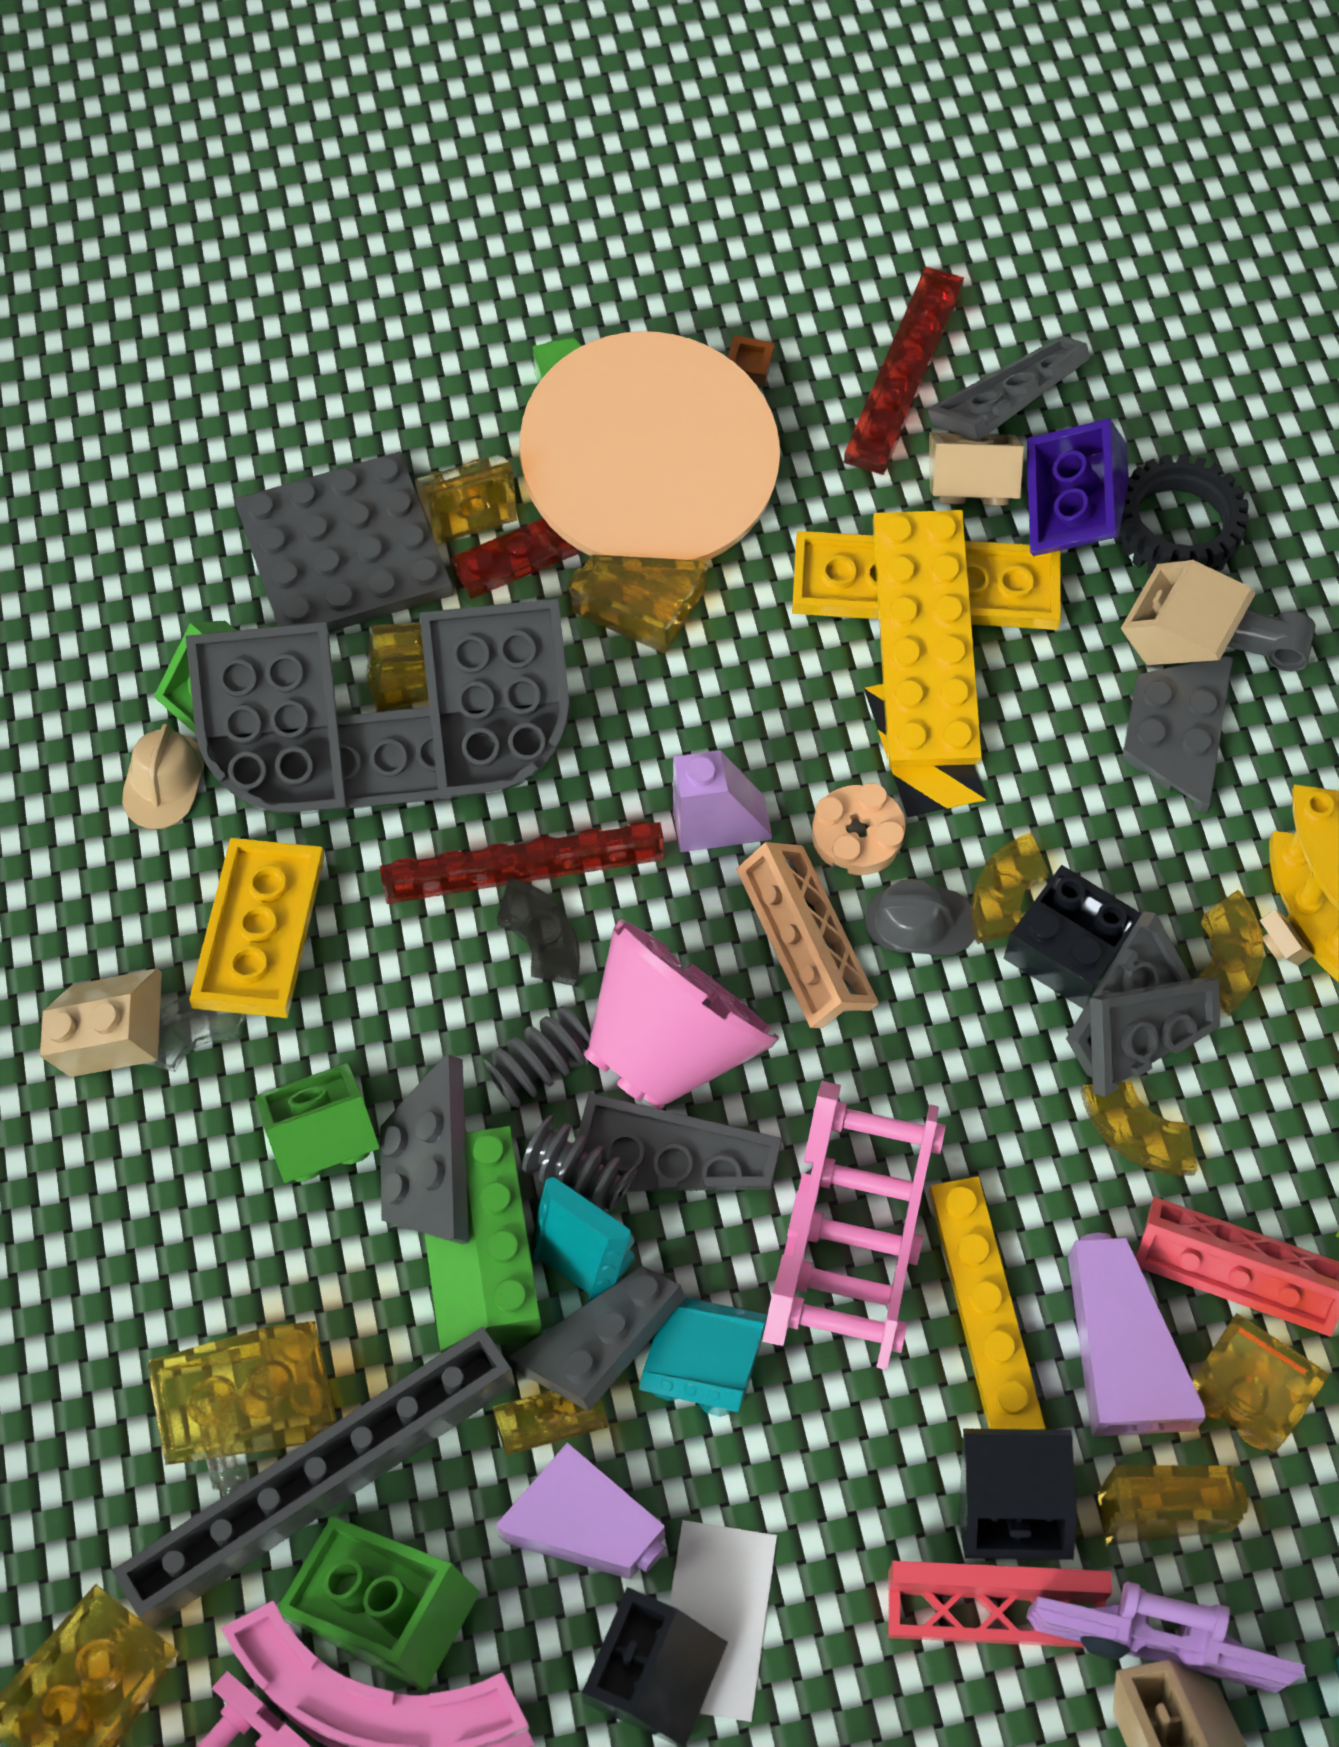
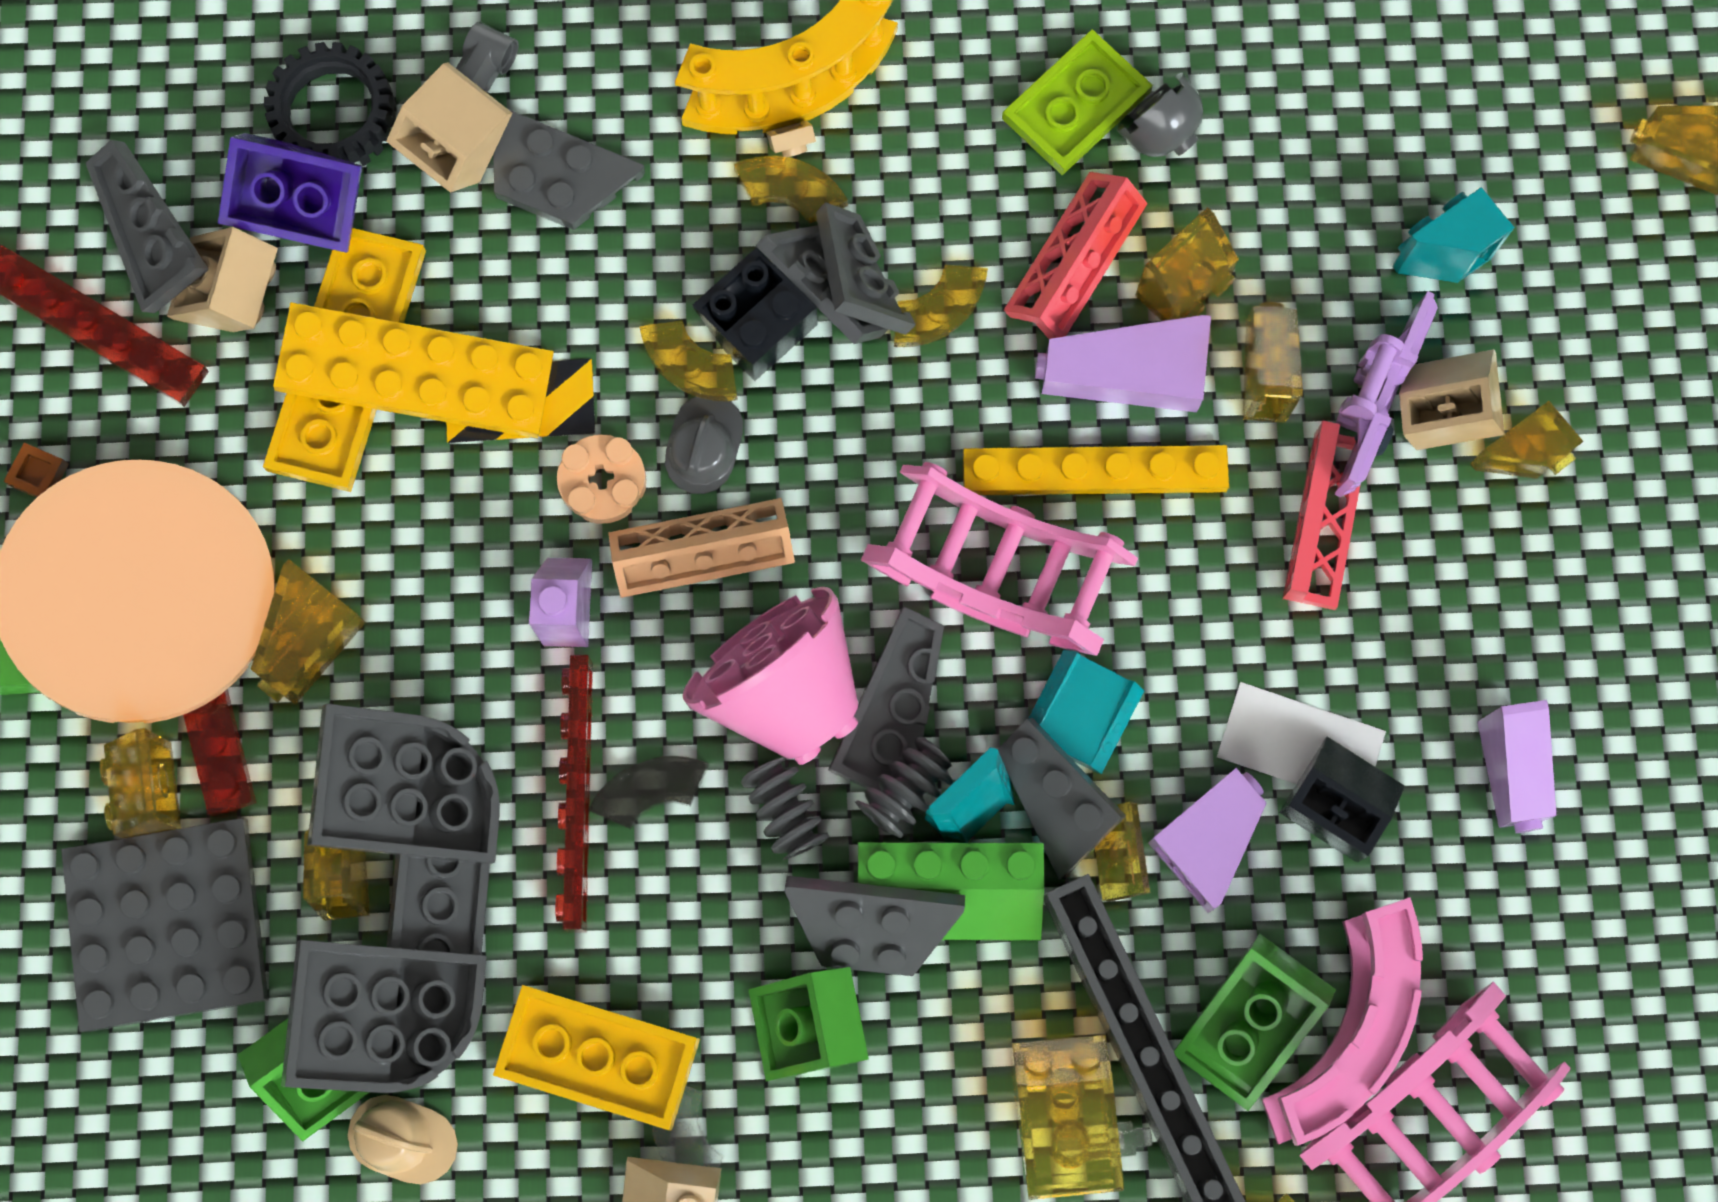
camera: 80 degrees left, 15 degrees up
black slope [958,1428,1077,1560] -> none

